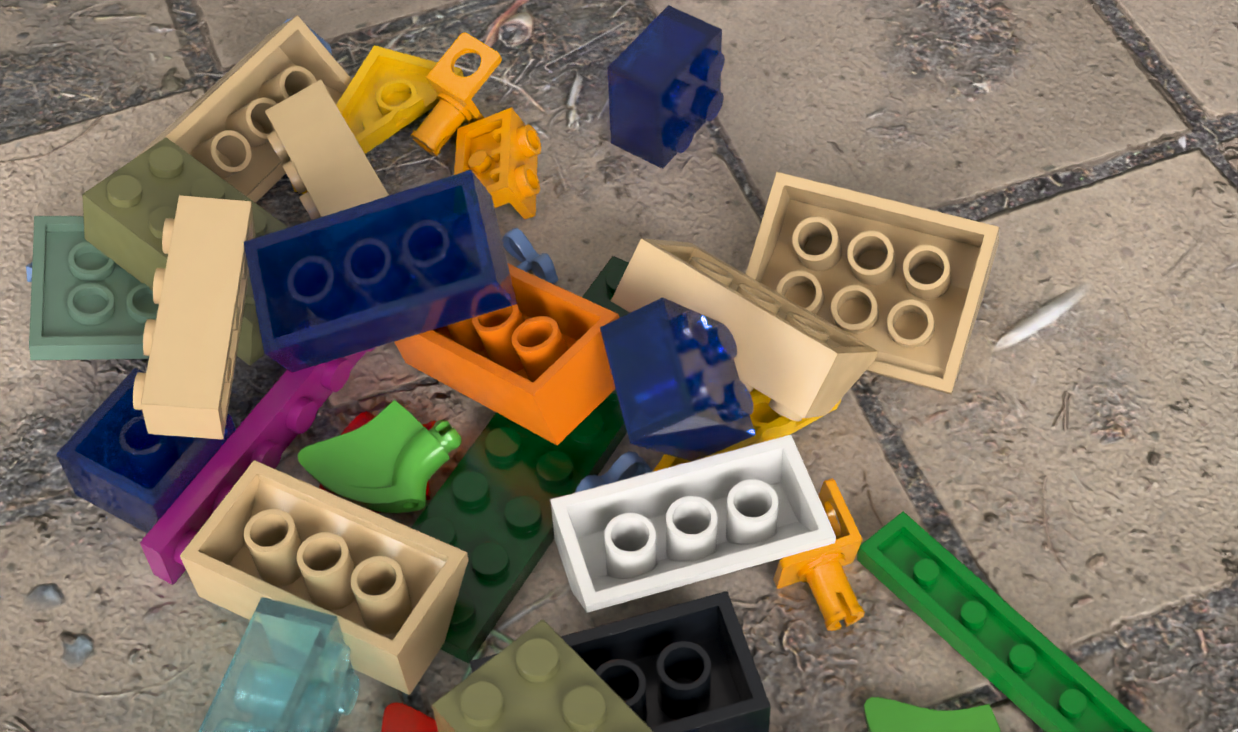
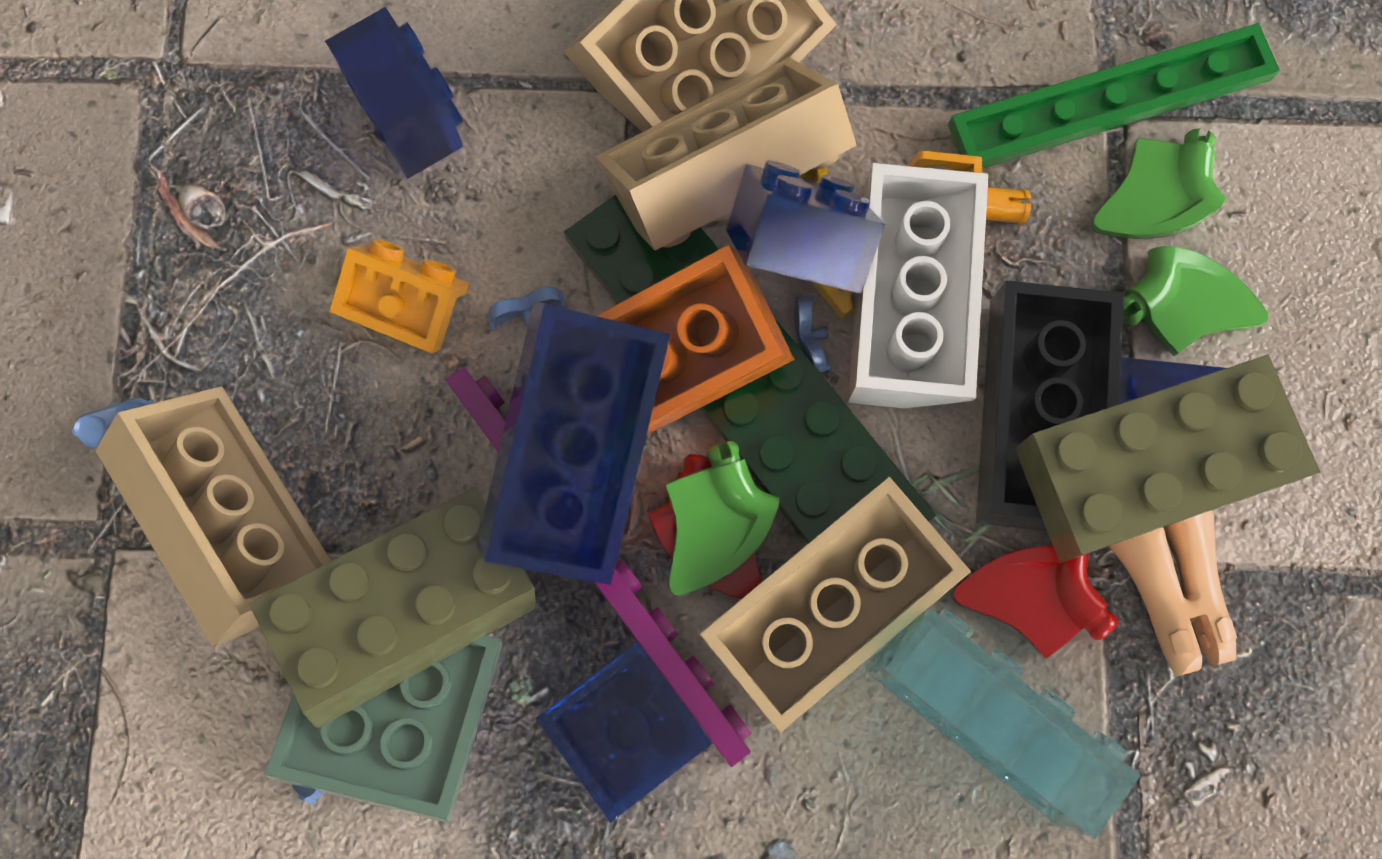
camera: 70 degrees left, 25 degrees up
tan brick [133,195,256,439] -> none
tan brick [265,79,415,274] -> none
yellow wing [291,45,464,194] -> none
light orange bracket [410,33,502,157] -> none

